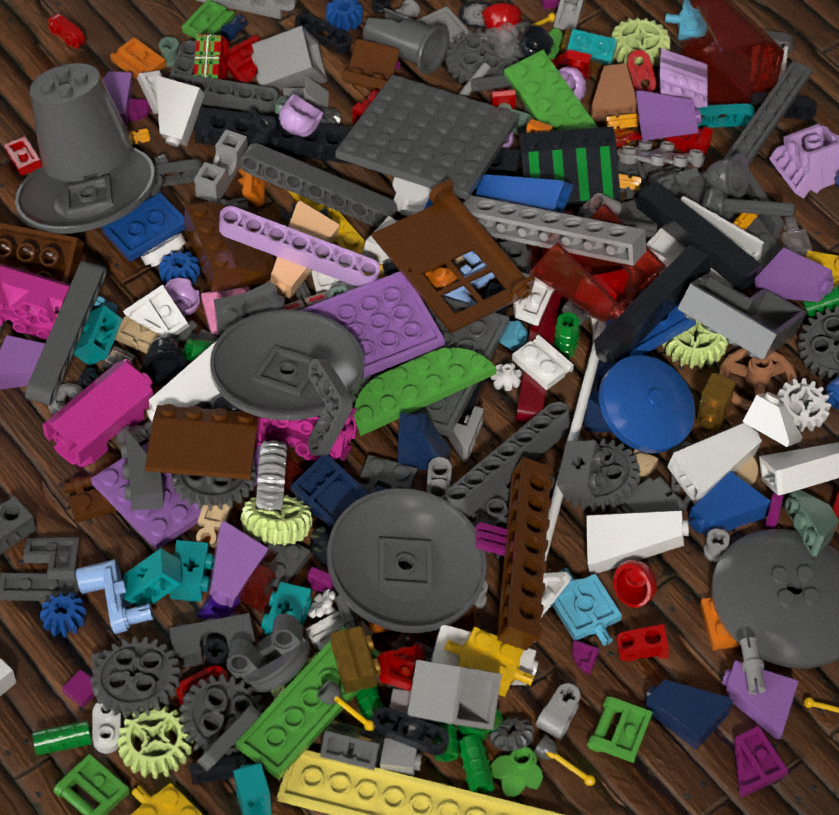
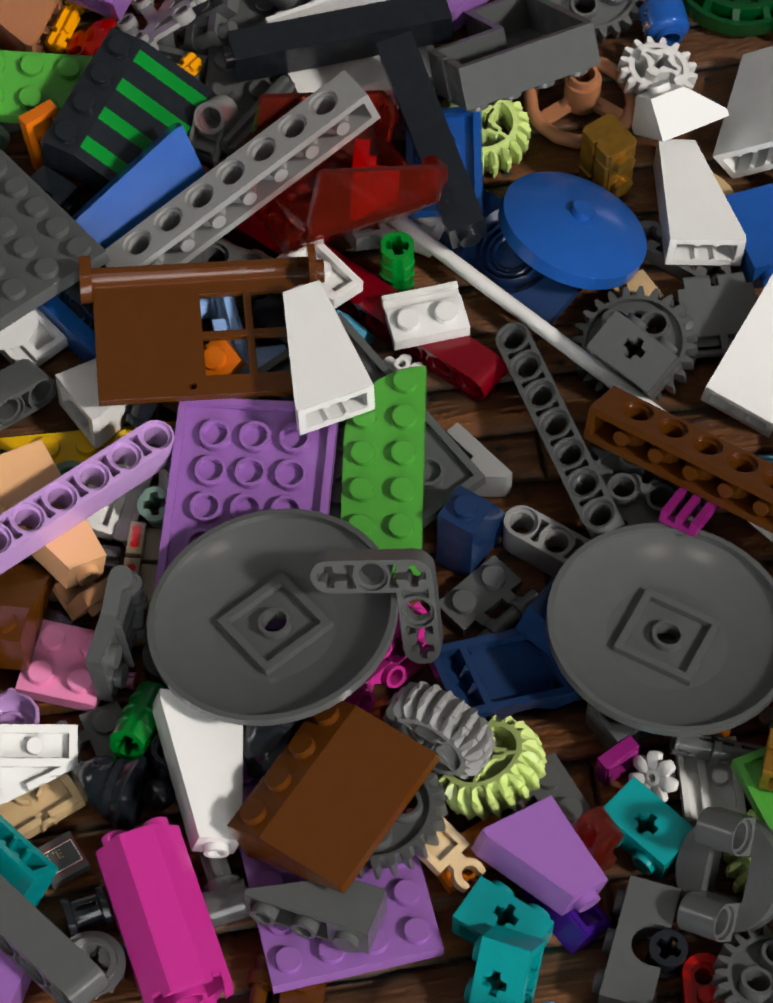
camera: 60 degrees left, 5 degrees up
black piece [309,526,333,567] -> none
none -> white slope [282,280,375,435]

